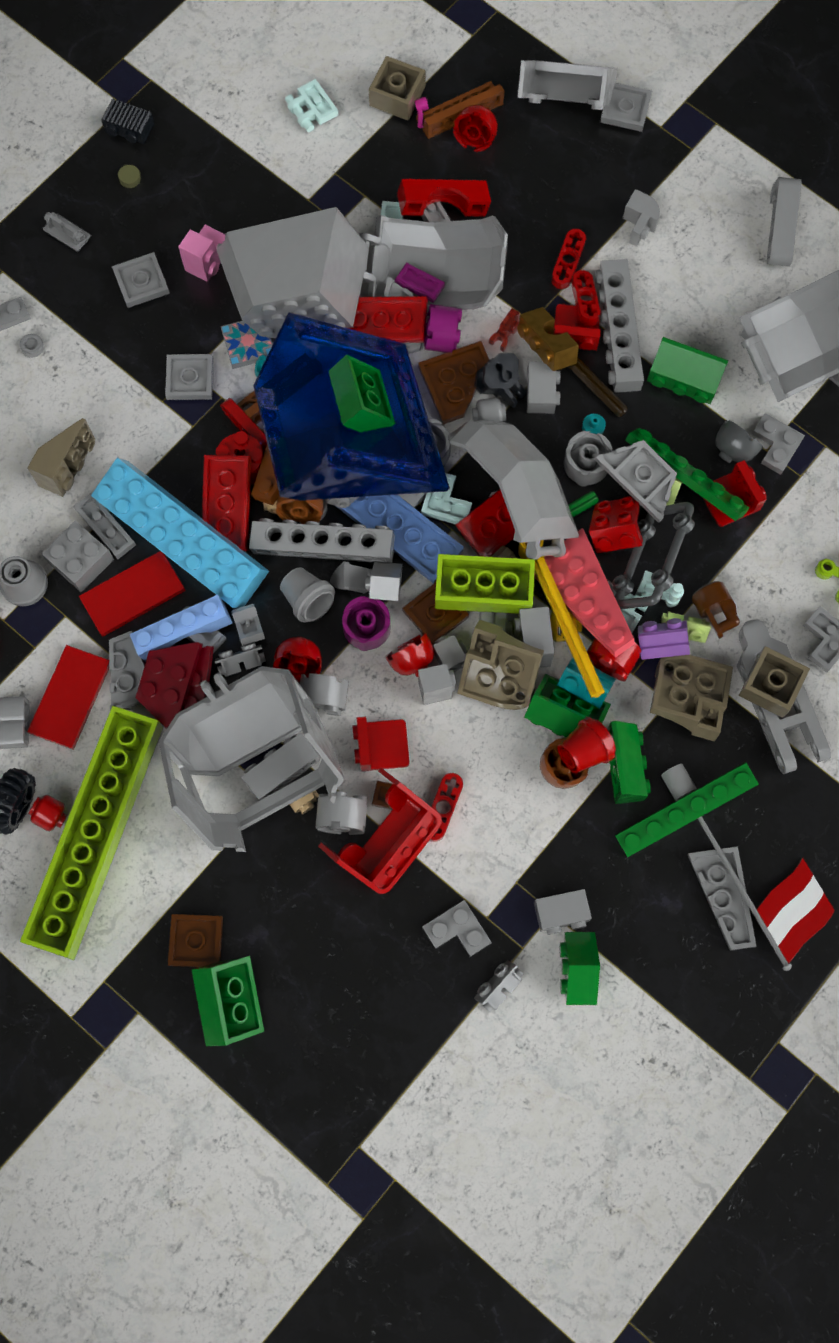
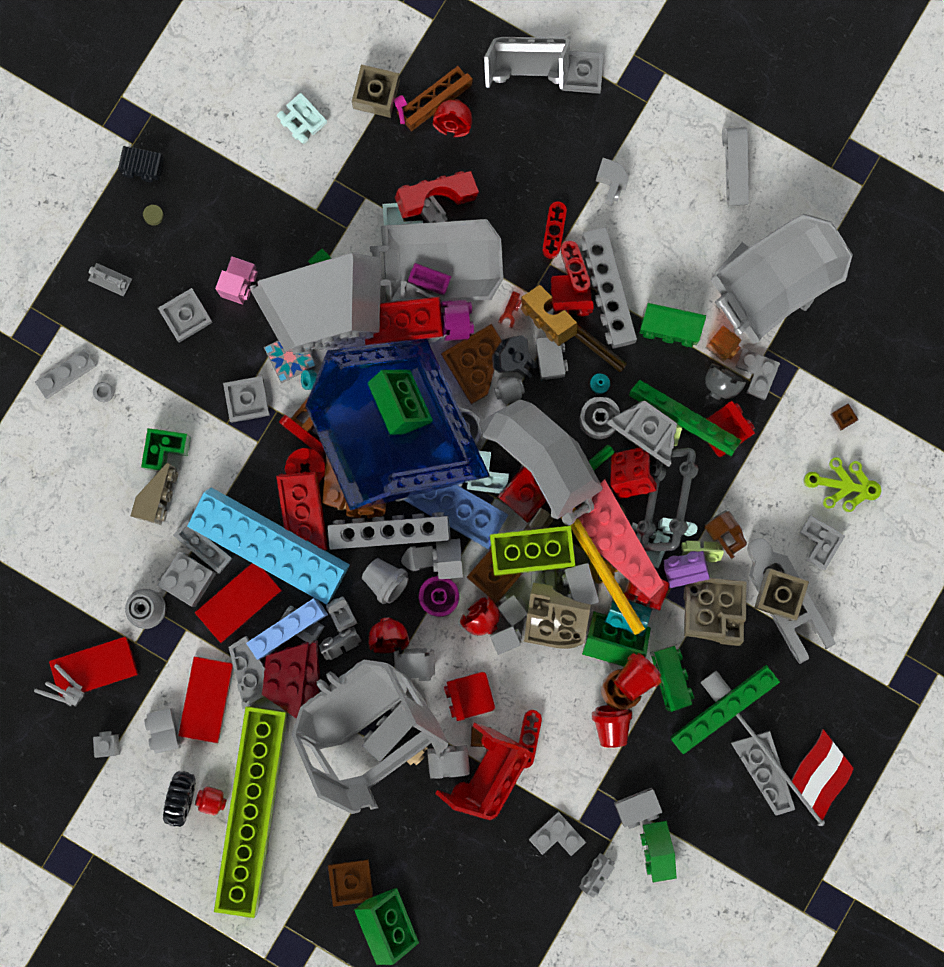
camera: 10 degrees left, 10 degrees up
none -> green brick [141,428,191,472]
none -> red piece [592,705,633,748]
none -> clear orange brick [705,325,742,362]

